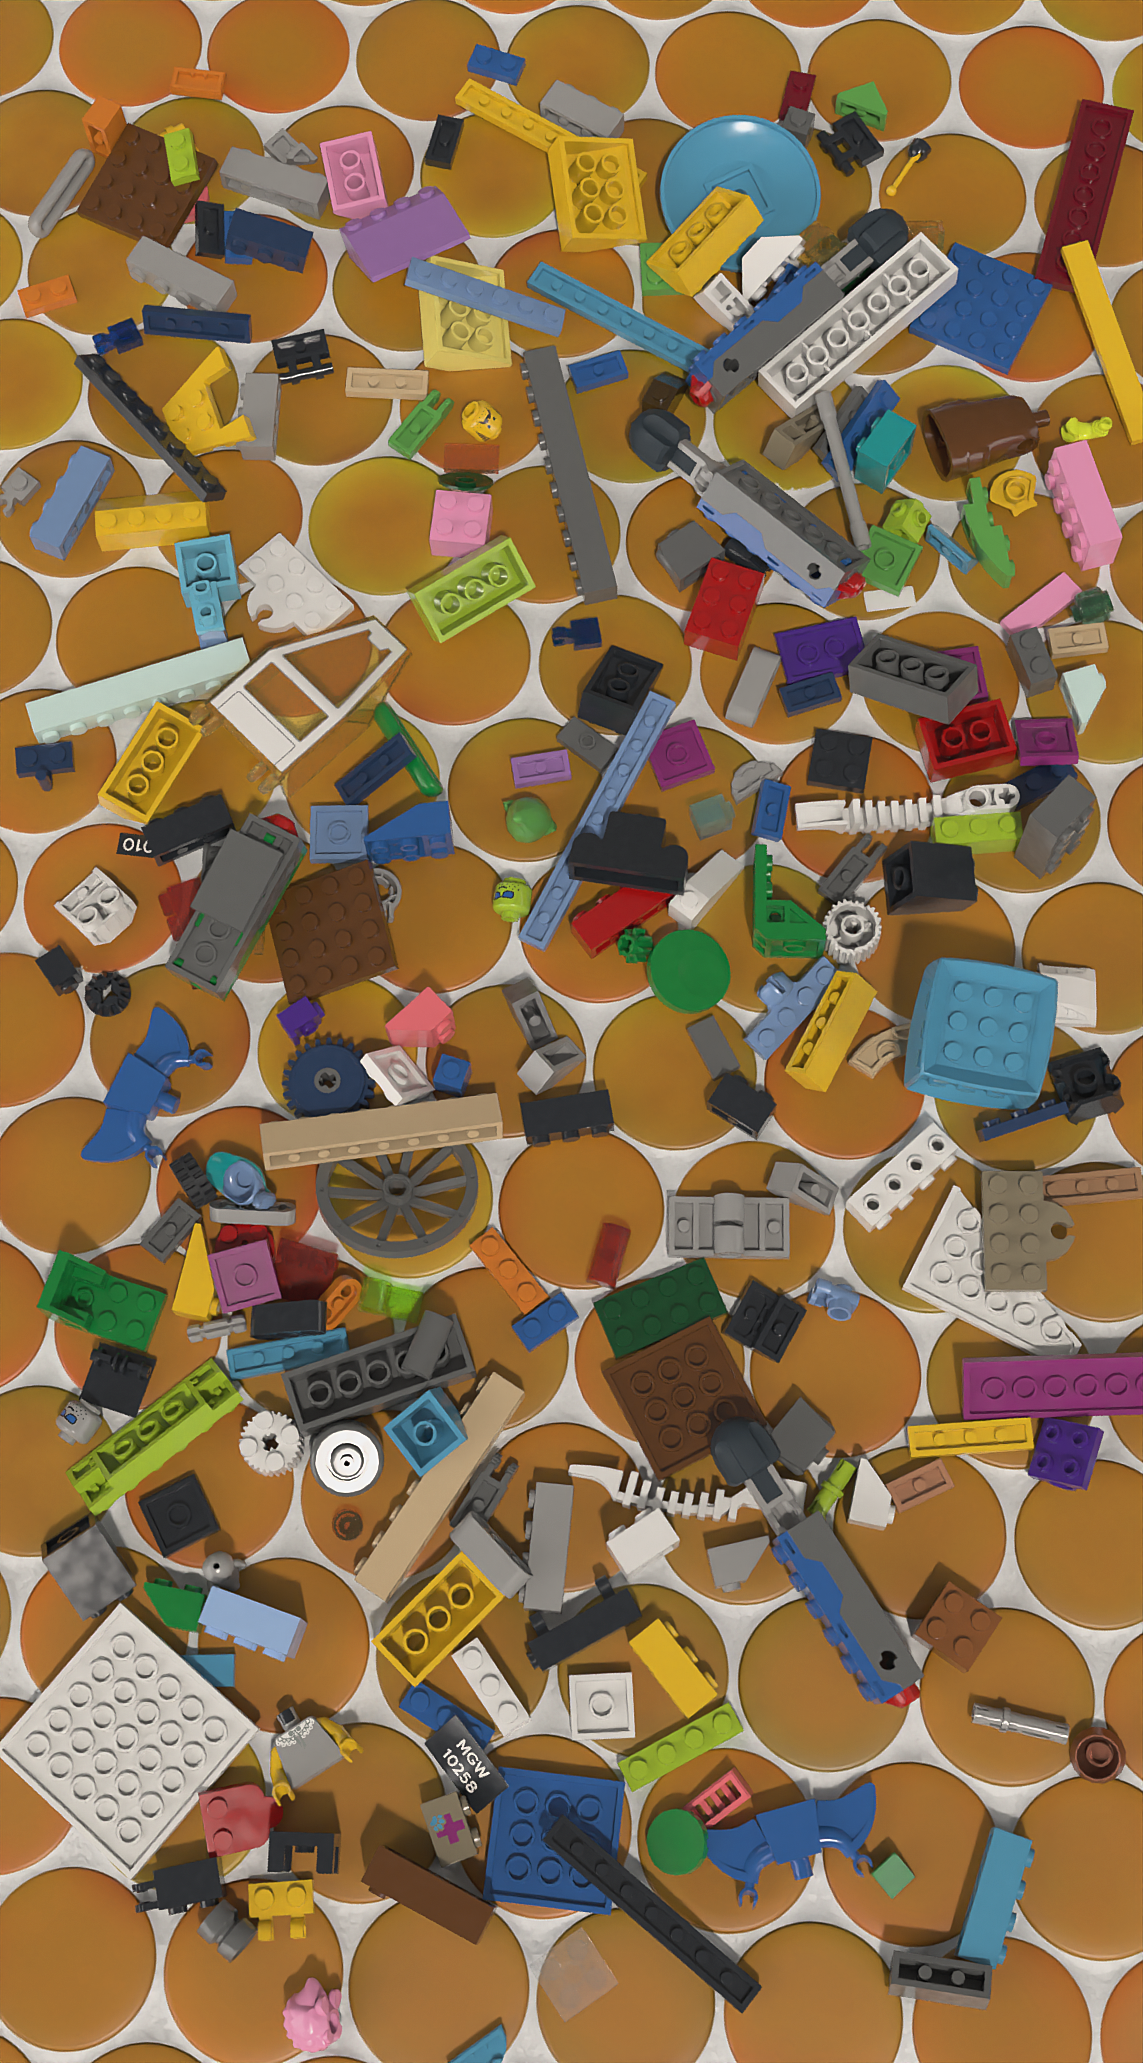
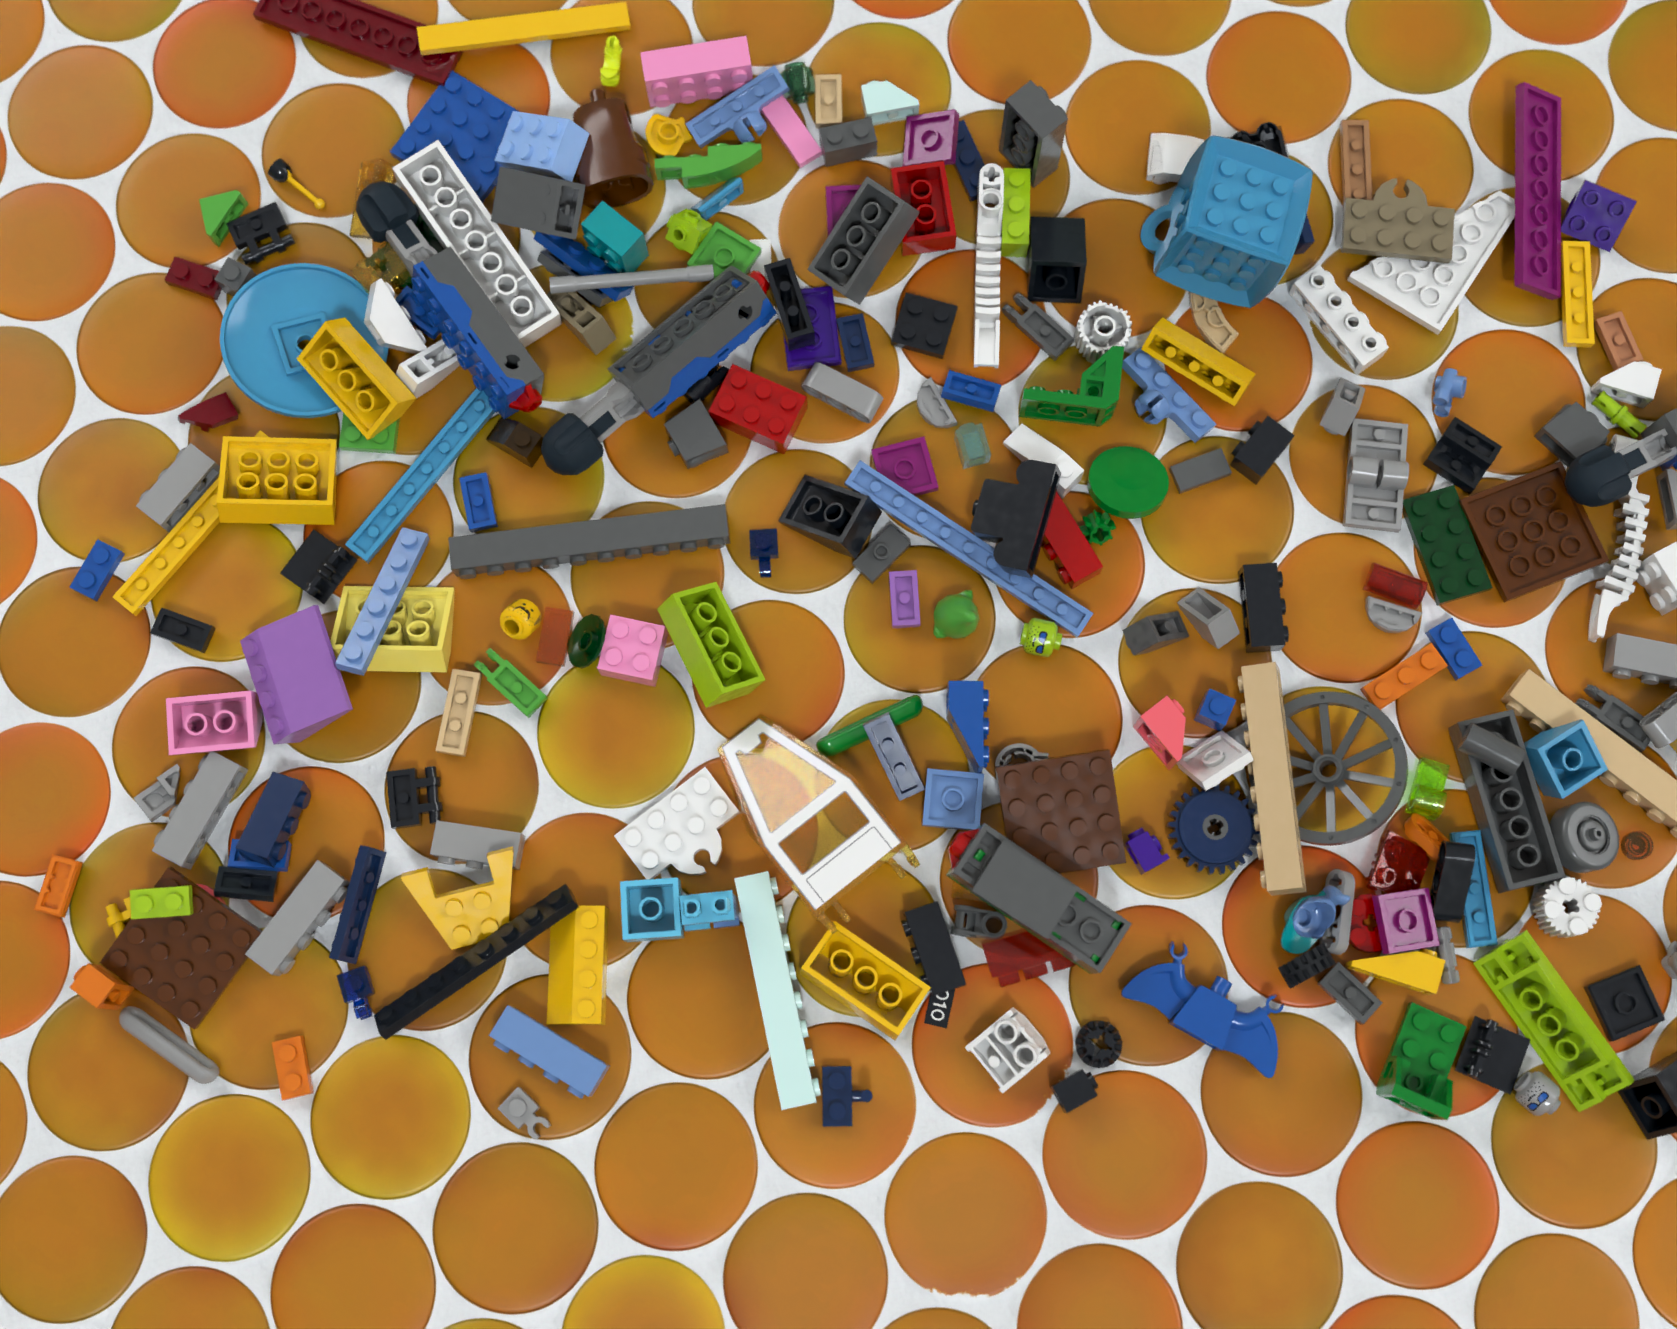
camera: 85 degrees left, 5 degrees up
none -> dark red slope [178,392,238,432]
none -> black hinge [280,530,358,604]
none -> dark grey slope [491,167,586,240]
none -> light blue brick [495,111,590,181]
none -> medium blue plate [686,65,790,148]
none -> black brick [764,258,815,351]
none -> light grey tile [1365,596,1422,634]

